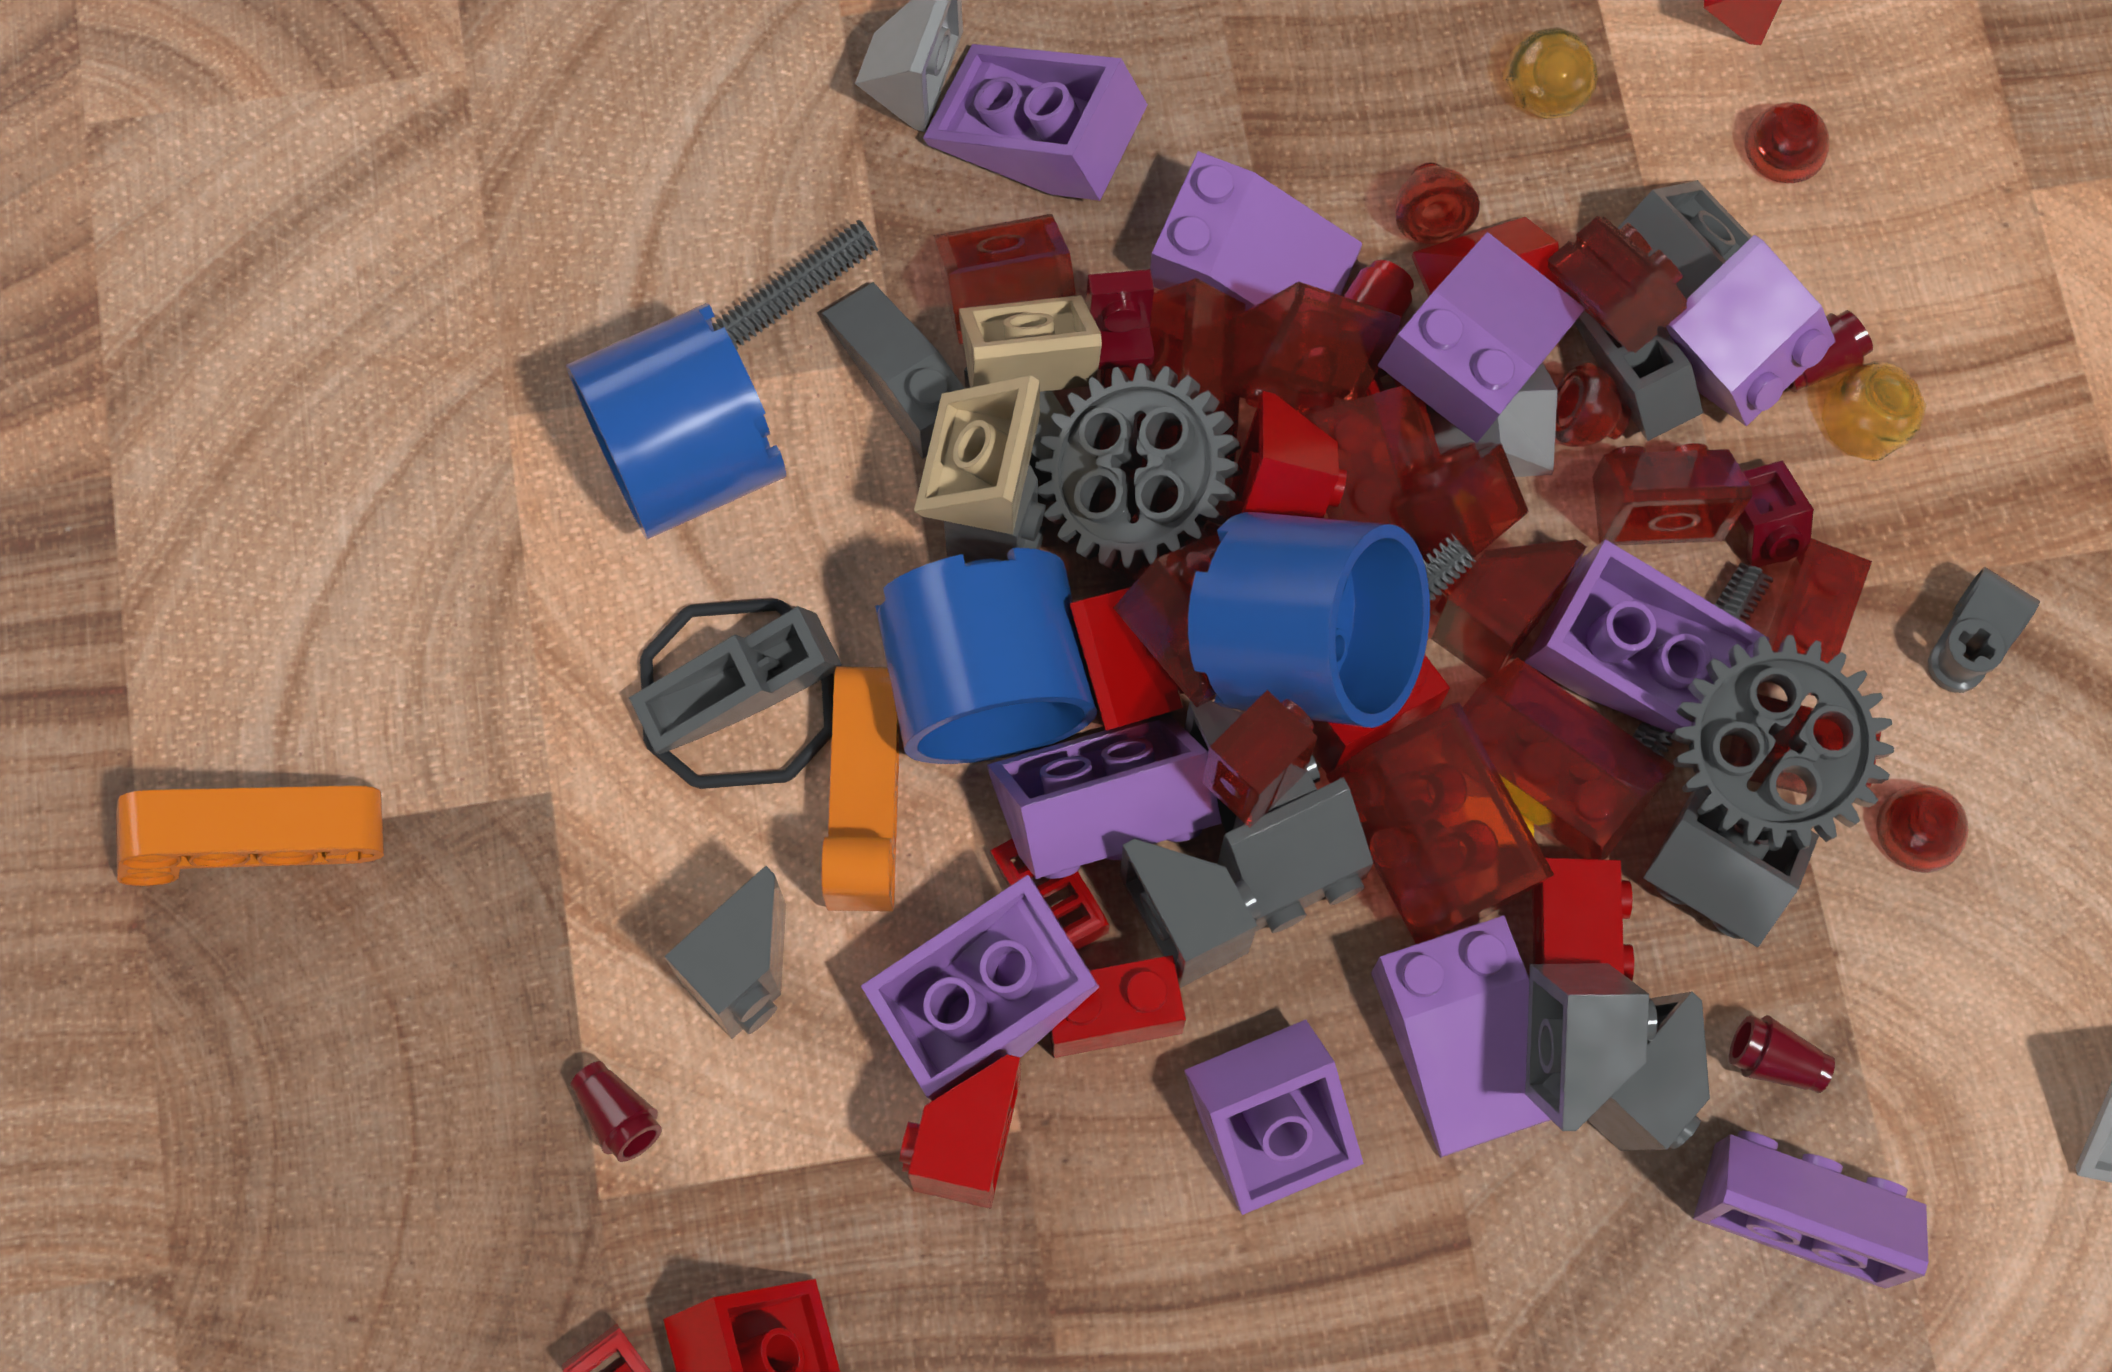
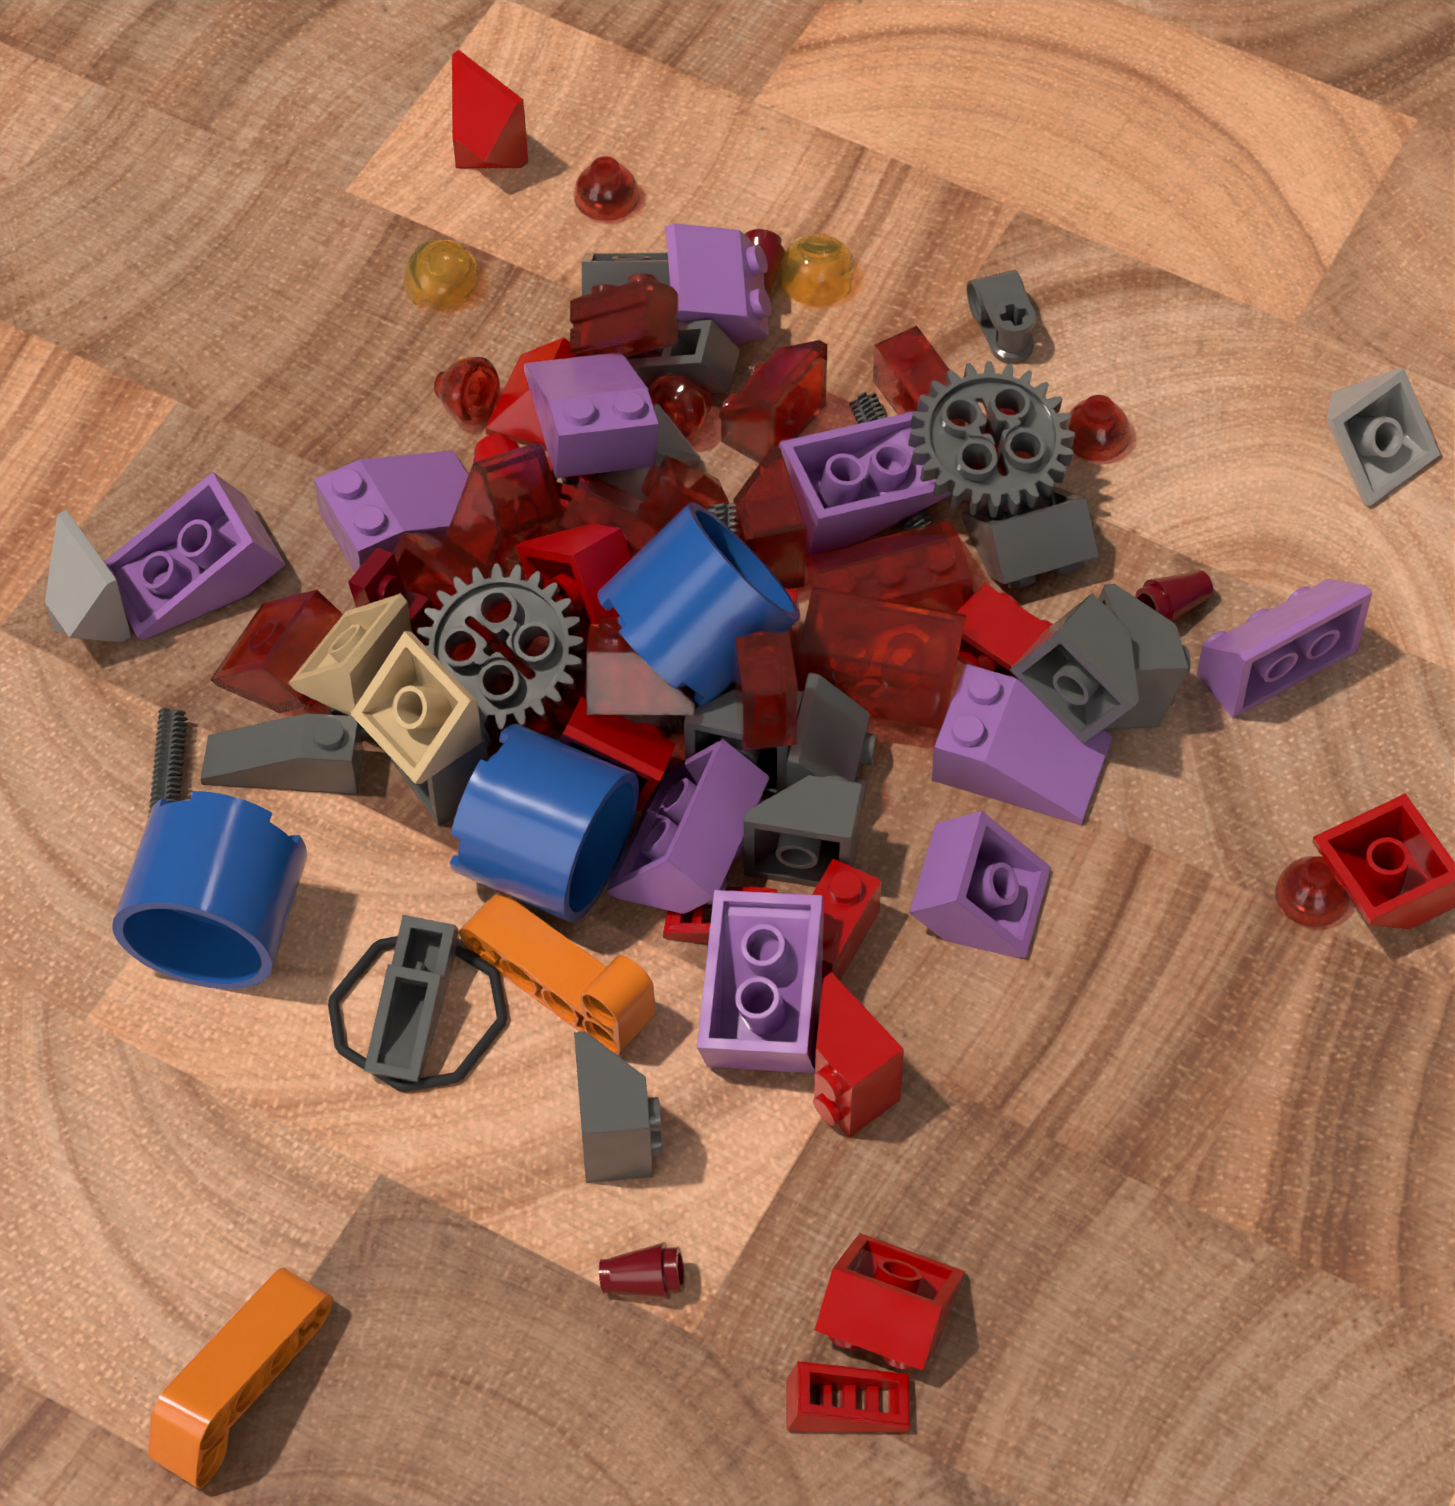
camera: 50 degrees left, 15 degrees down
dark red bracket [1723,460,1814,568] -> none

